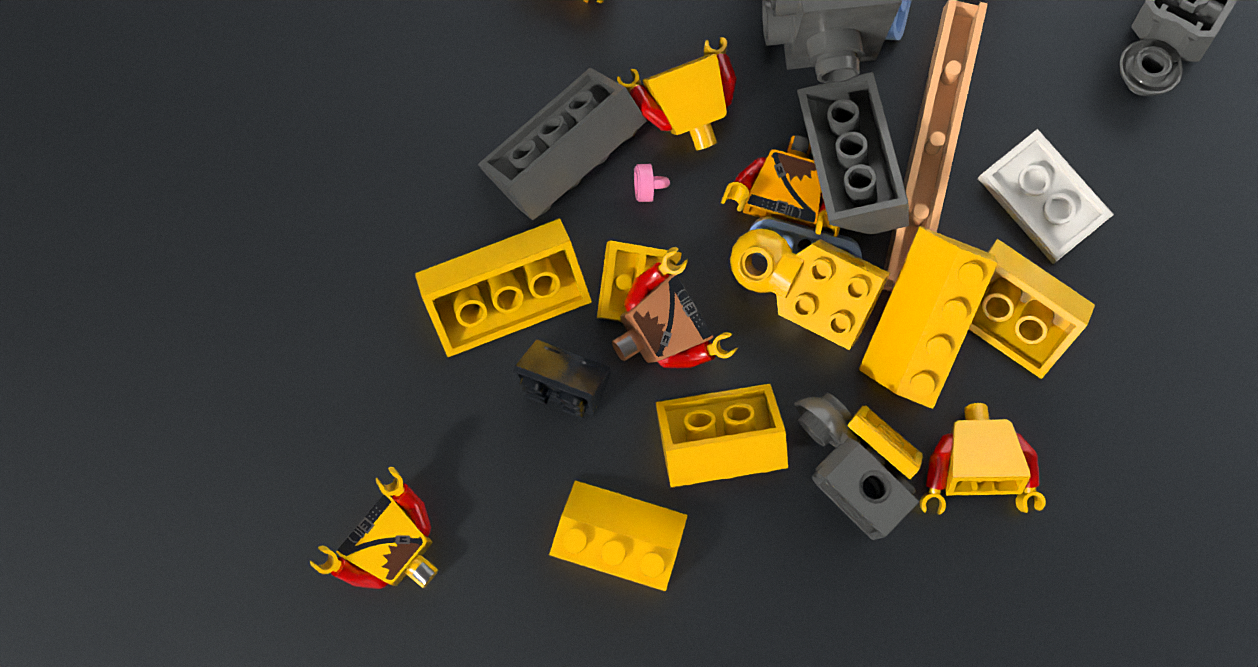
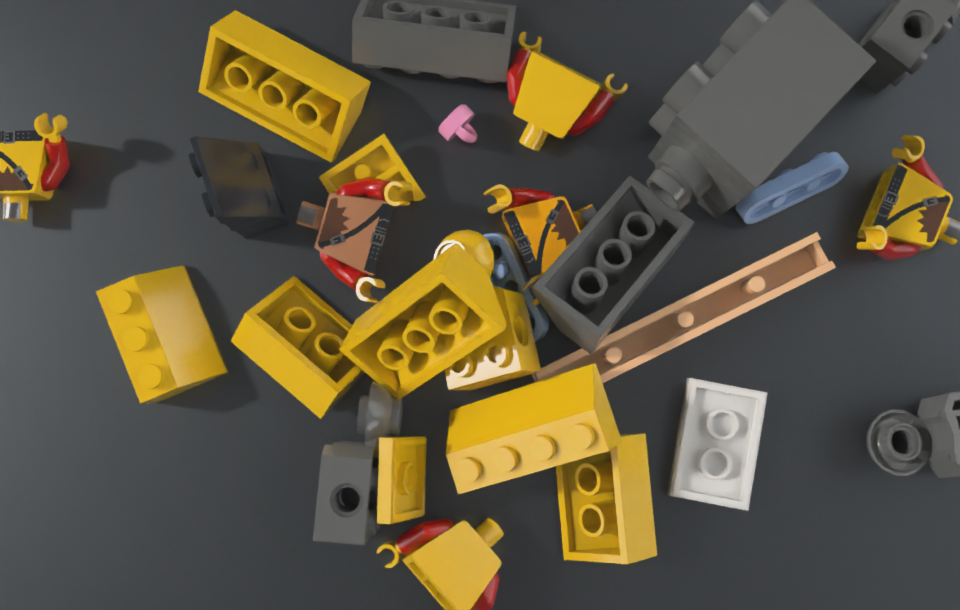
camera: 50 degrees right, 5 degrees up
none -> yellow slope [339,242,507,399]

